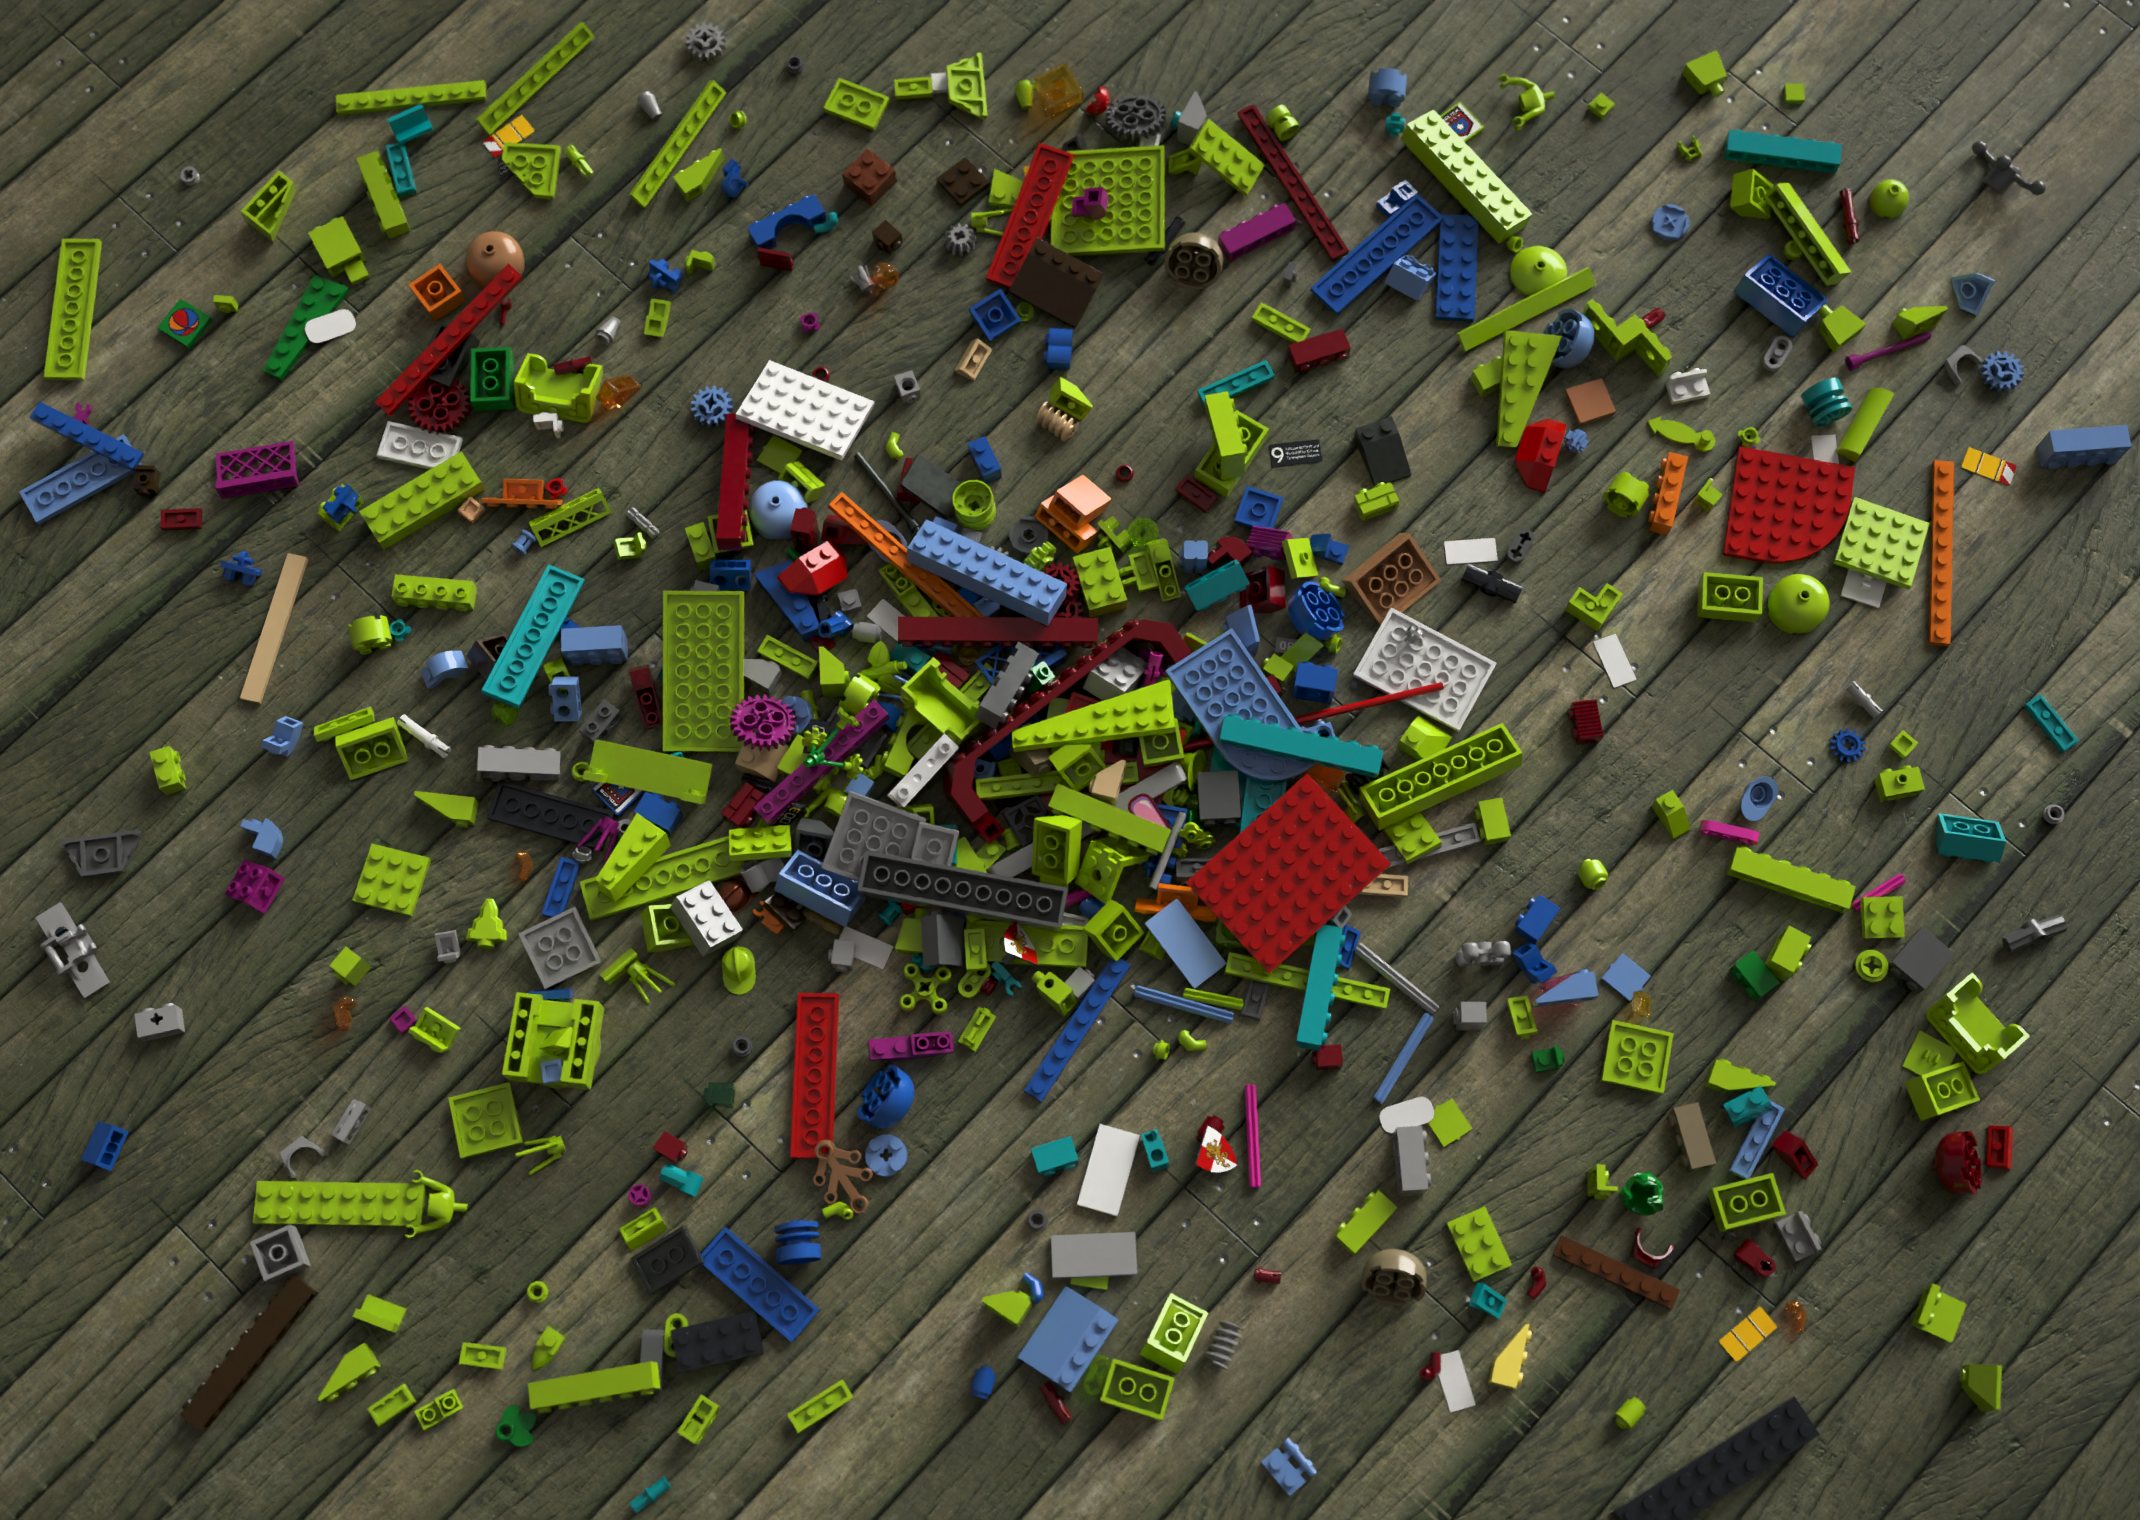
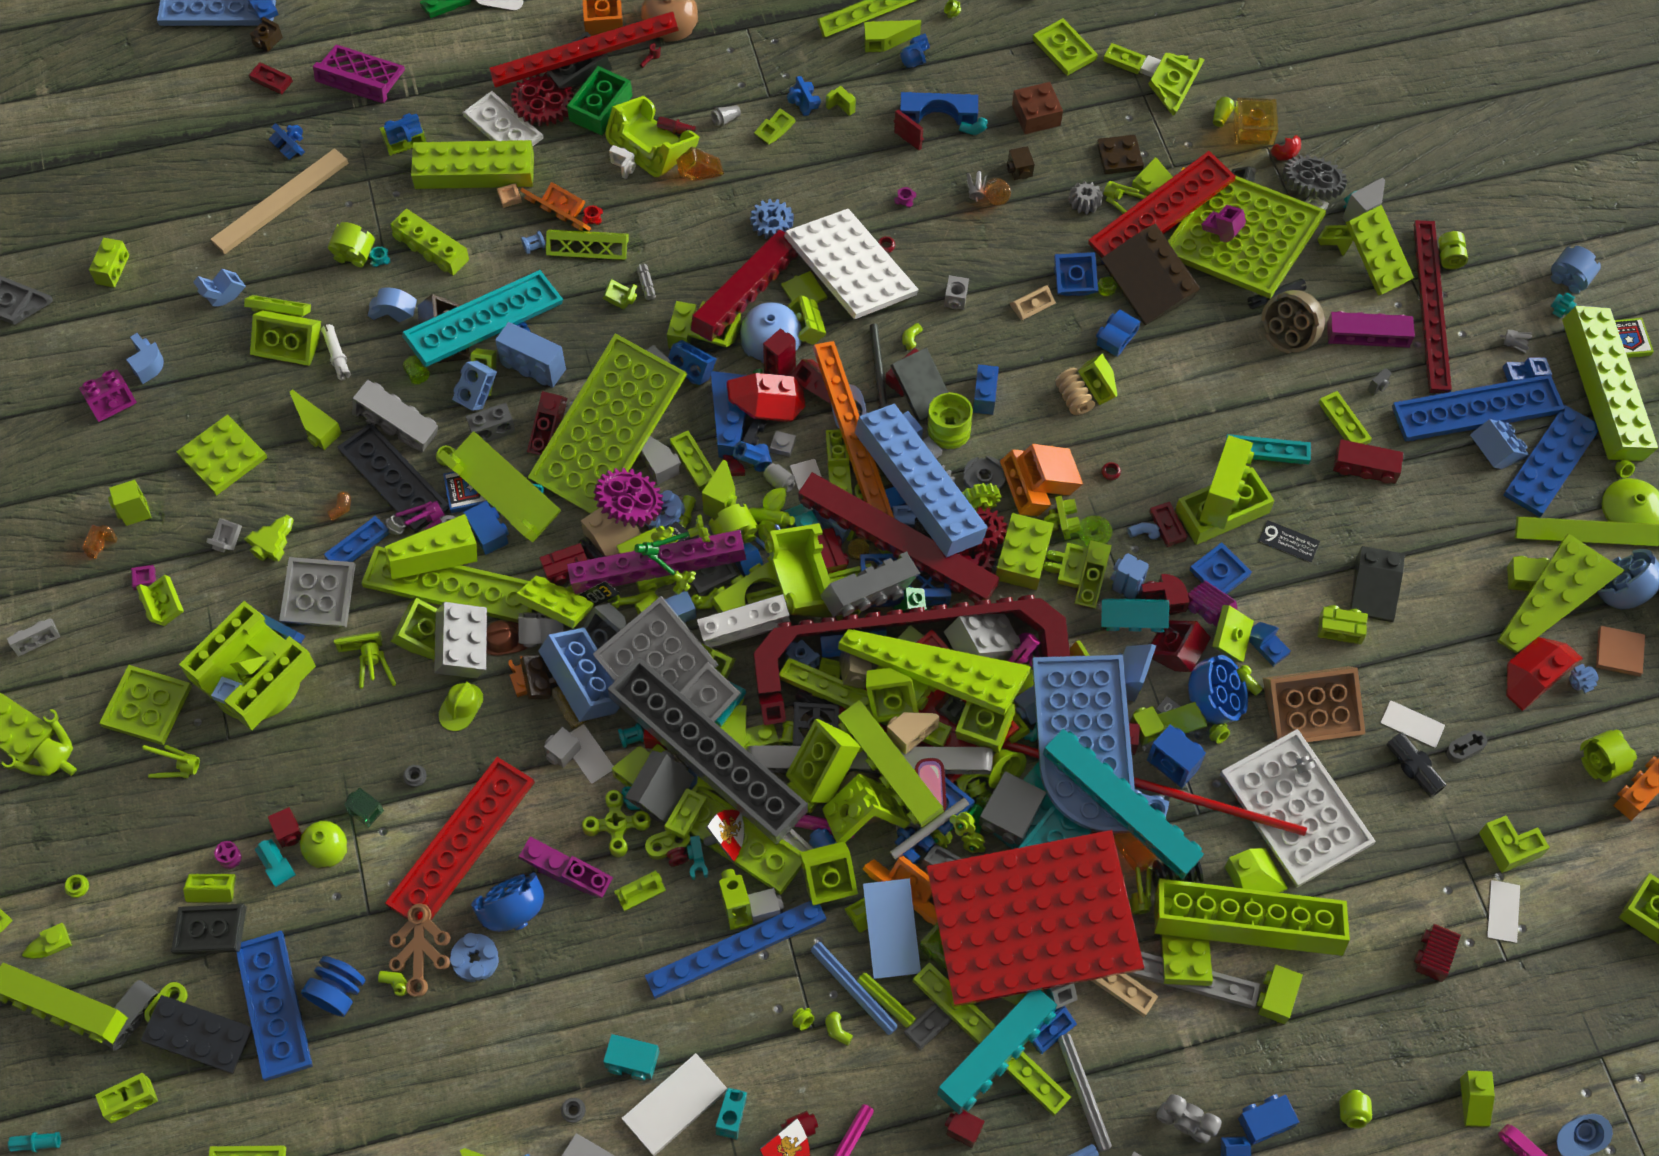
camera: 30 degrees right, 10 degrees down
none -> lime cylinder [300,821,347,868]
none -> medium blue arm [1127,522,1160,539]
none -> light grey piece [1499,329,1532,353]

